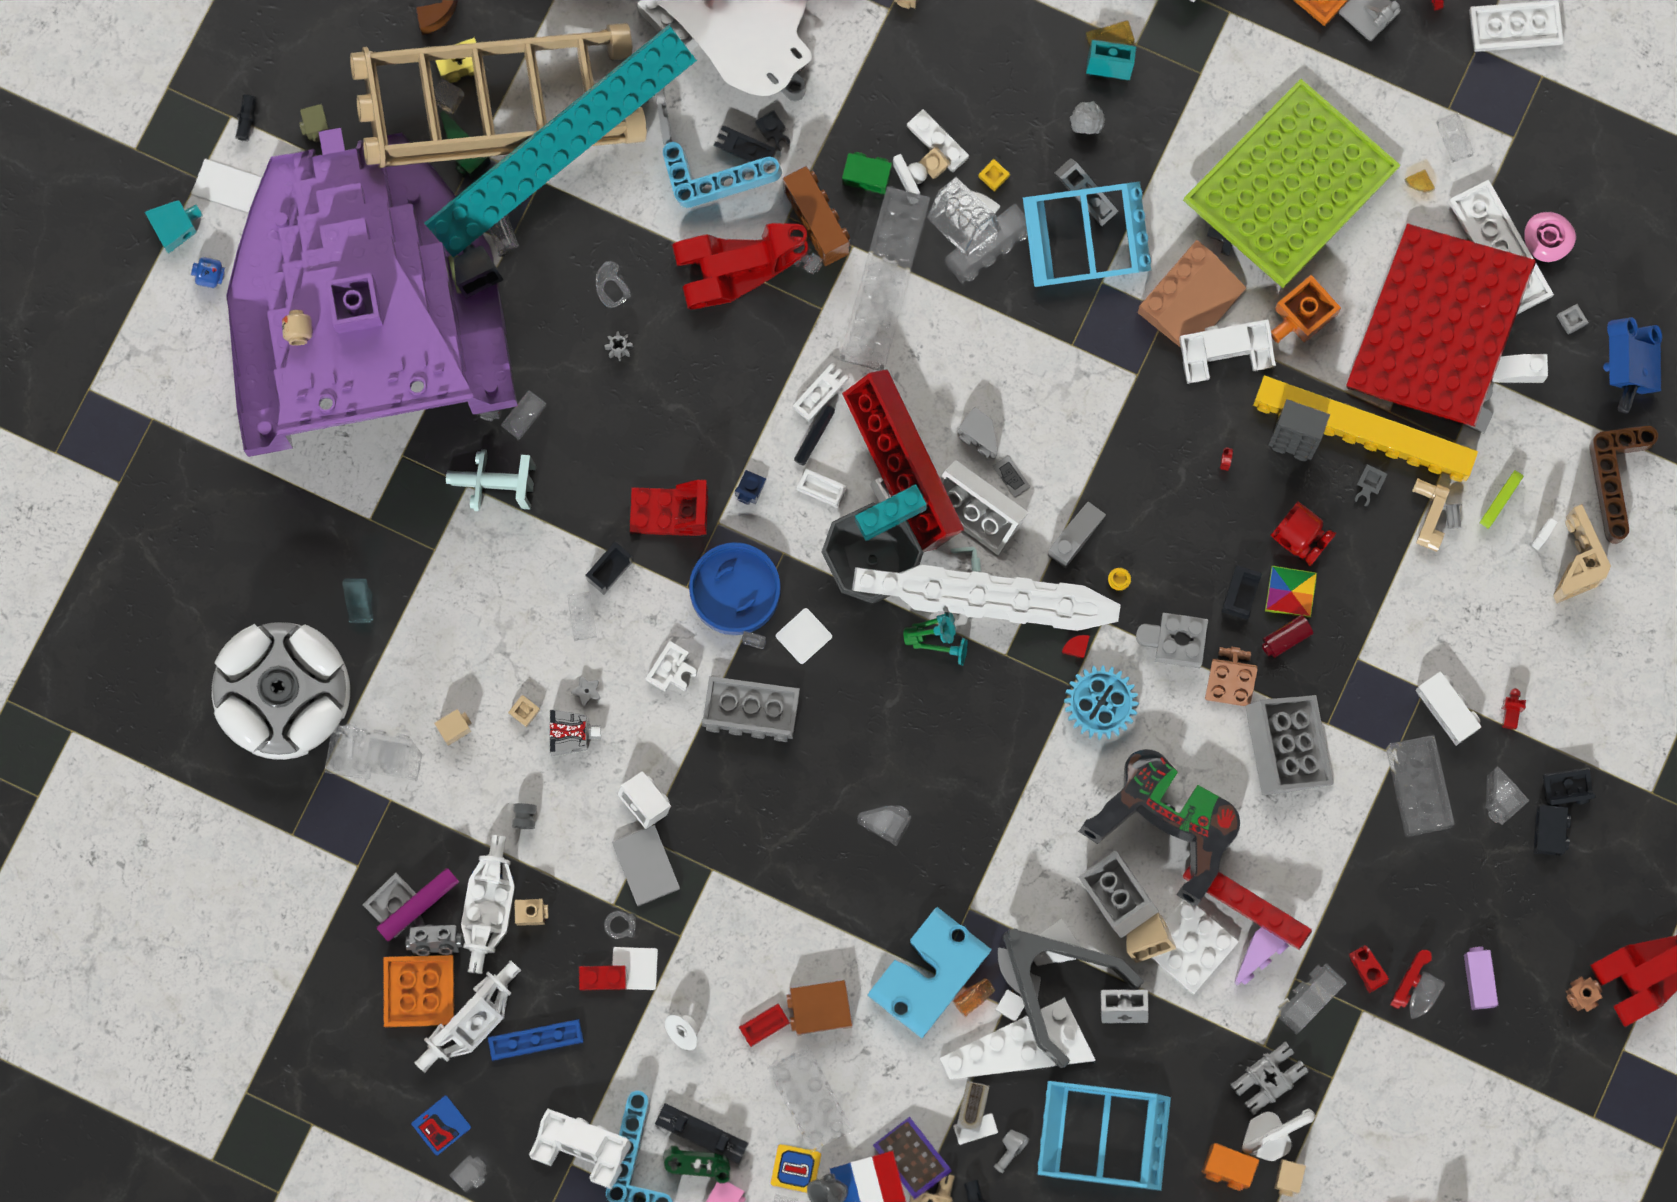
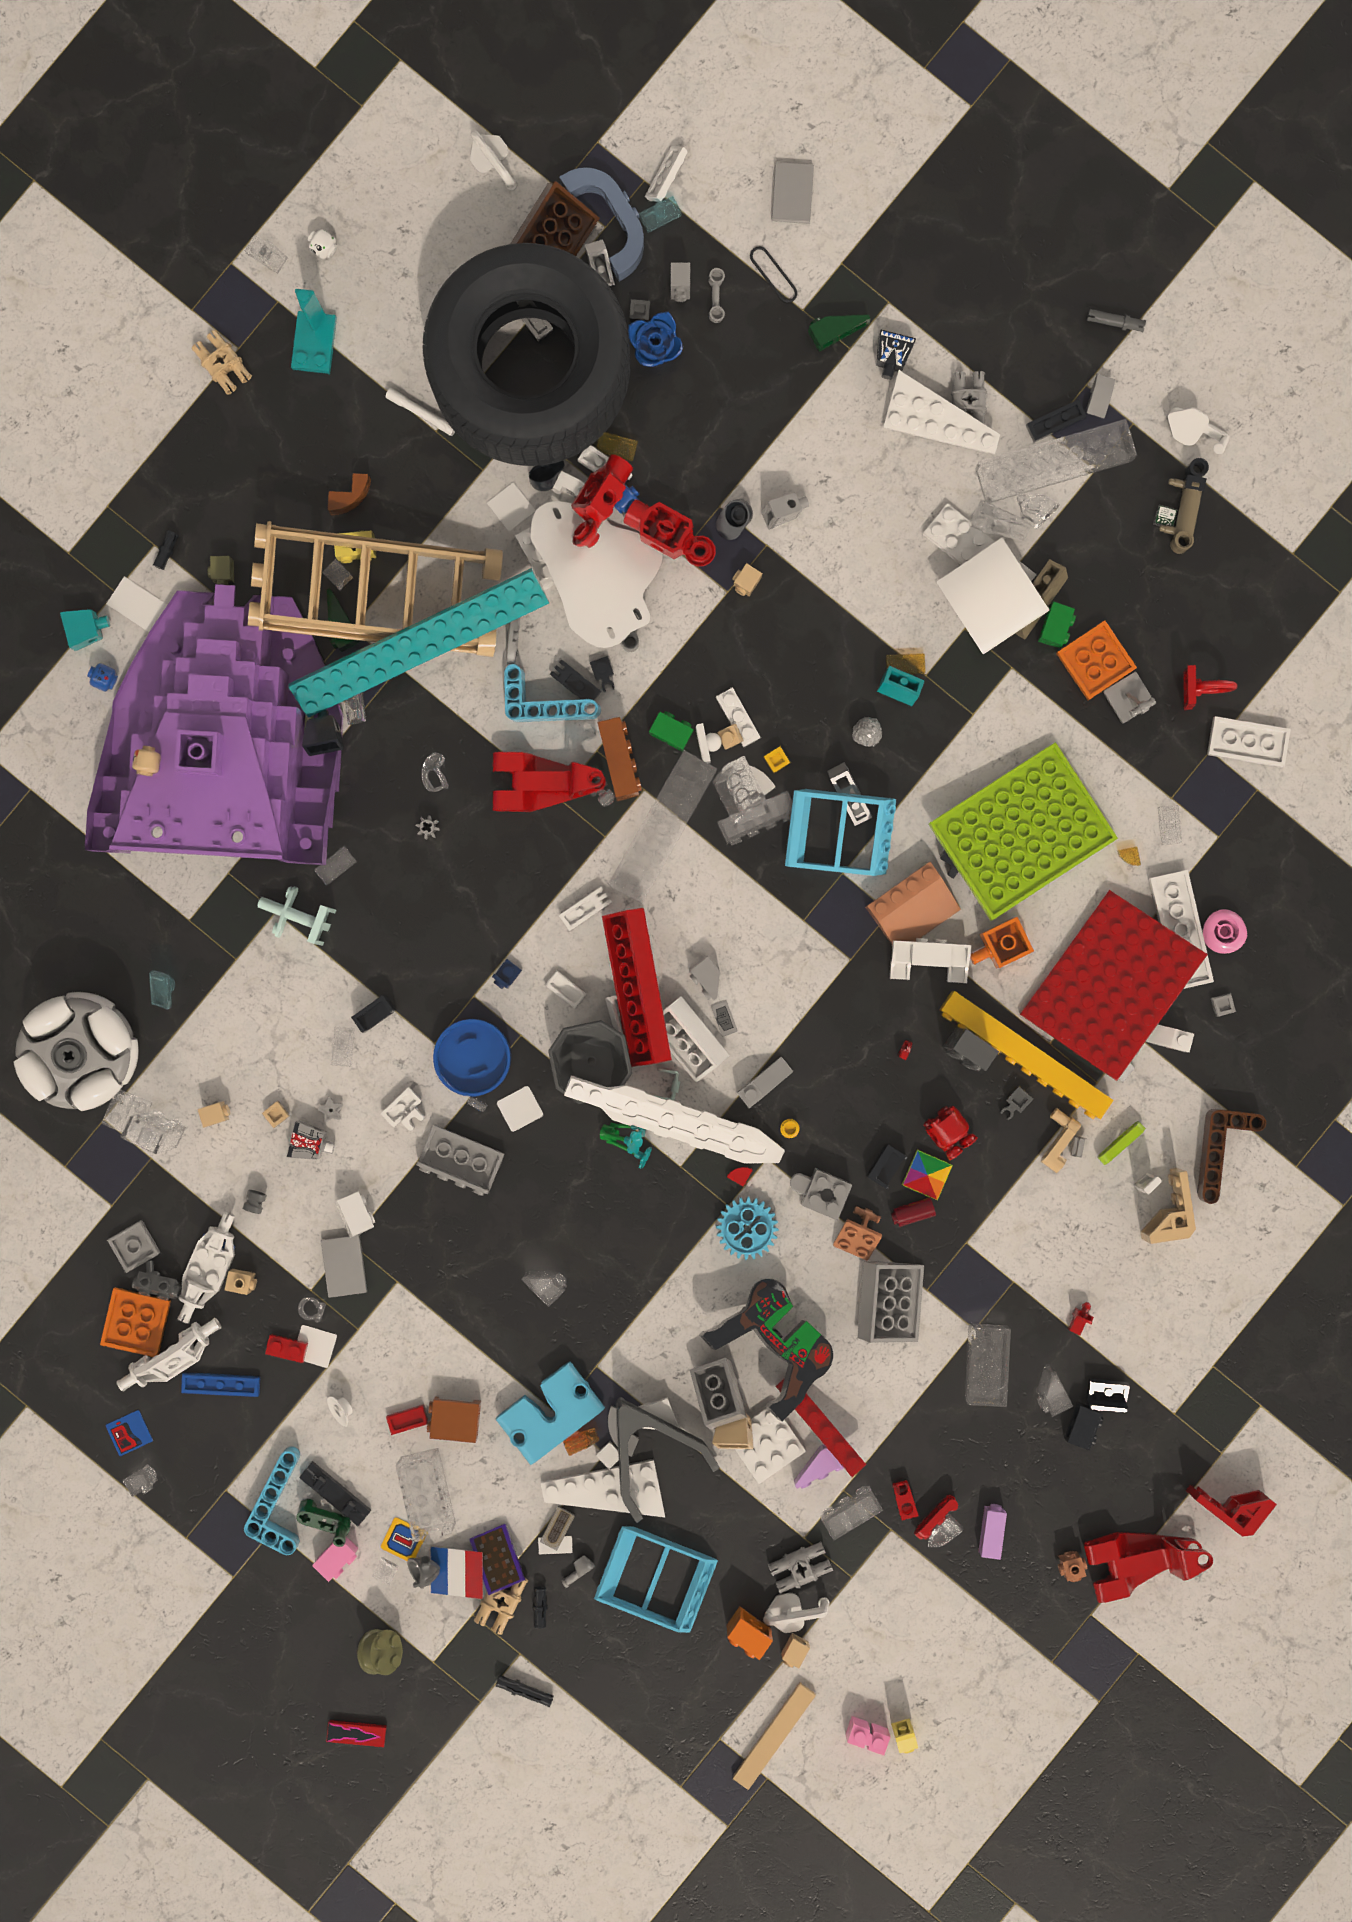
camera: 10 degrees right, 10 degrees up
magenta brick [377,868,459,942] -> none
white bracket [529,1109,631,1189] -> none
red bracket [630,480,708,536] -> none
black axle [794,404,835,466] -> none
teal brick [855,484,927,541] -> none
light grey brick [1101,990,1148,1023] -> none
white brick [1415,671,1481,746] -> none
blue piece [1603,317,1662,414] -> none

